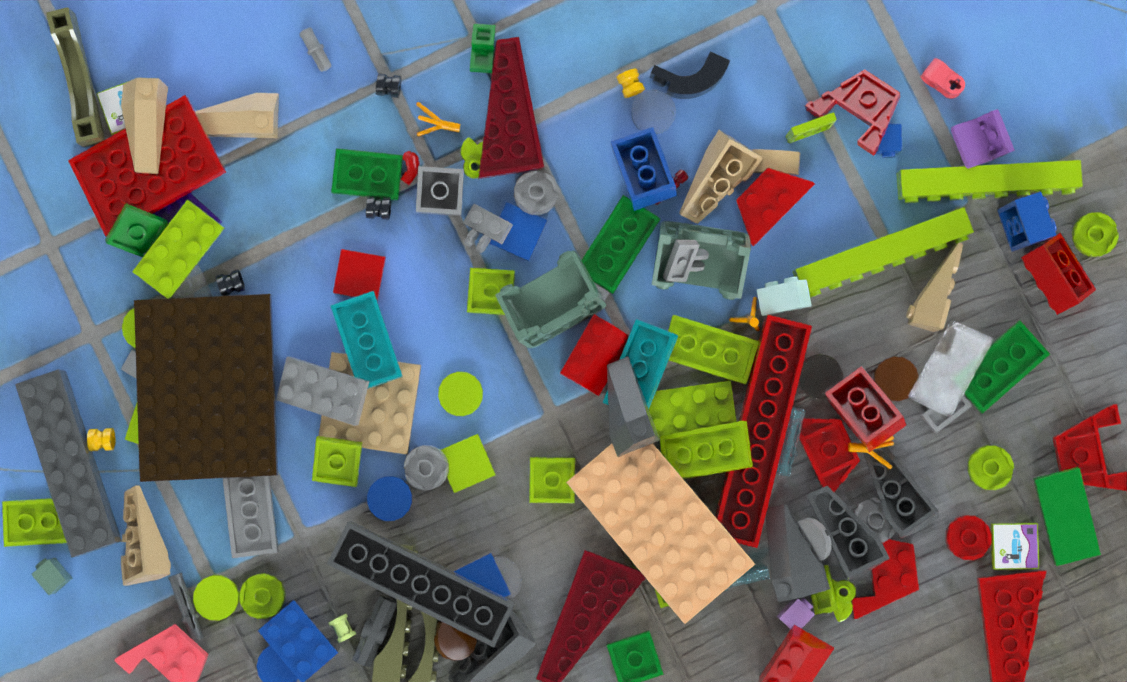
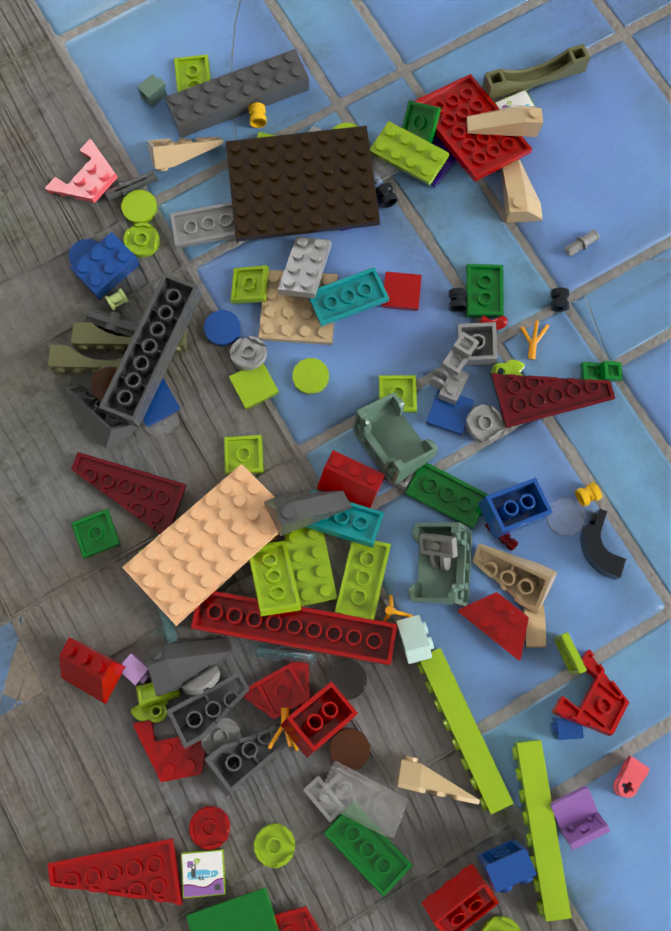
camera: 90 degrees right, 10 degrees down
none -> light grey slope [441,332,479,376]

